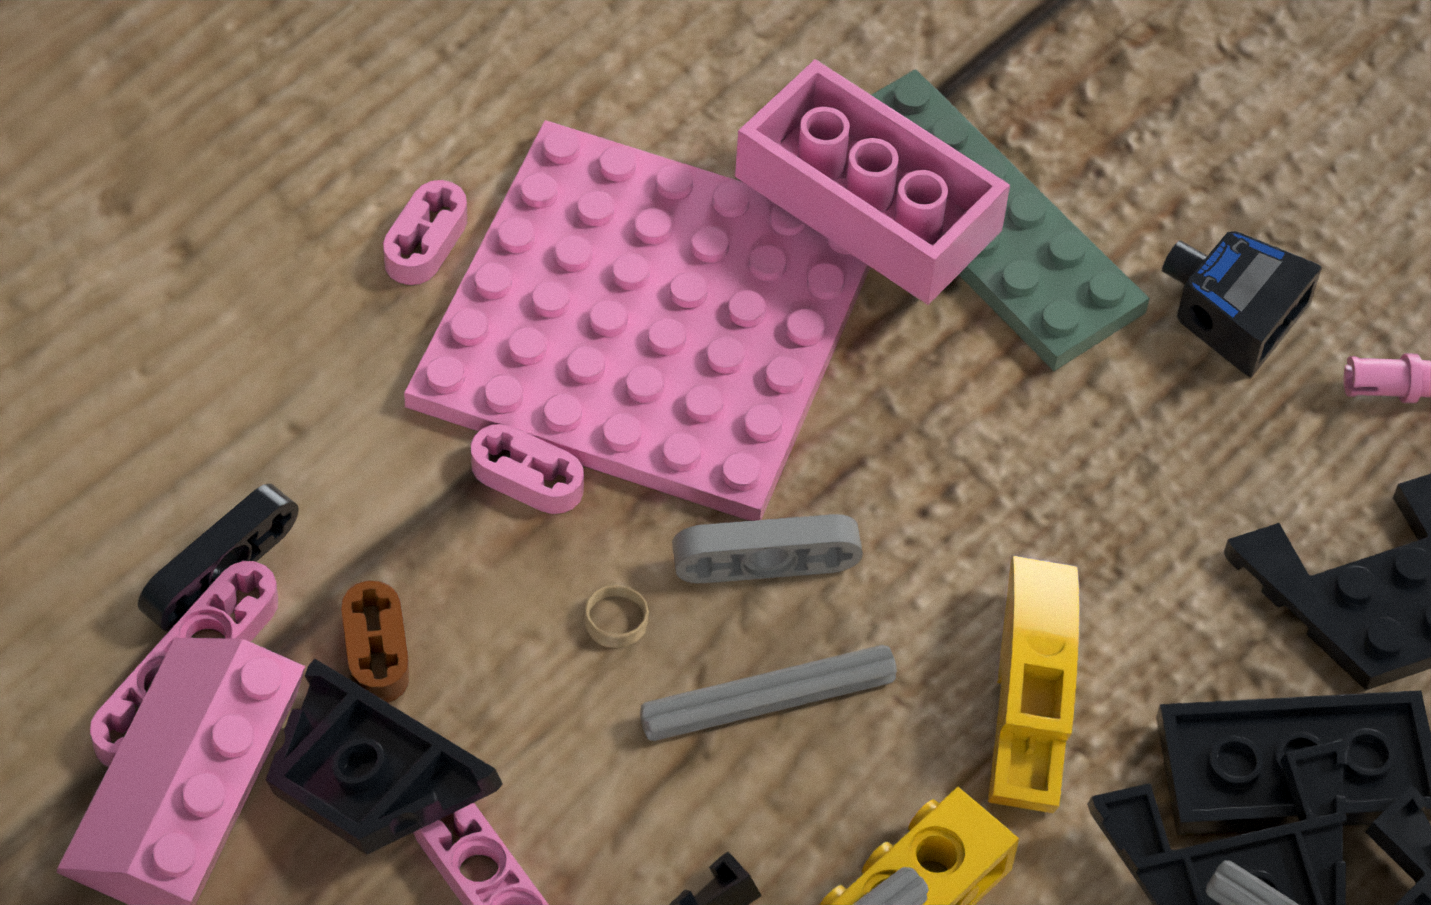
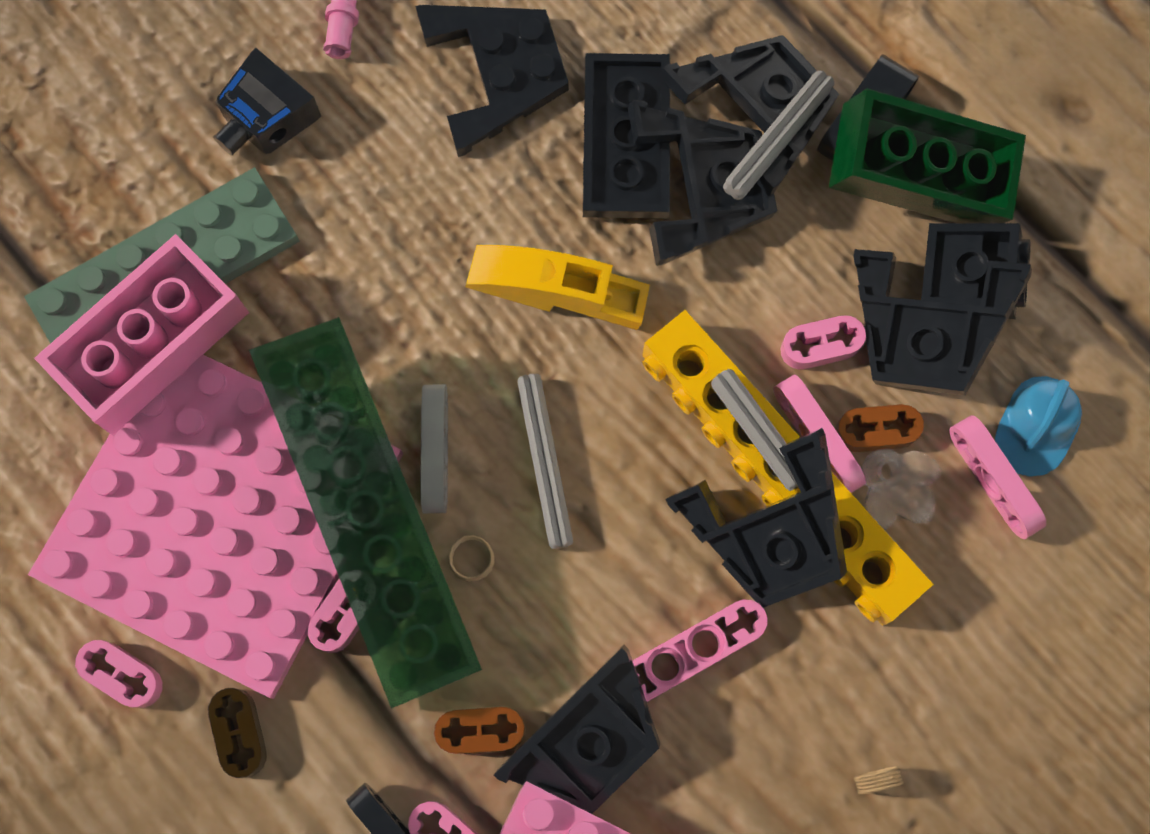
camera: 80 degrees left, 20 degrees up
none -> dark brown beam [208,688,267,778]
none -> clear green brick [249,317,482,709]

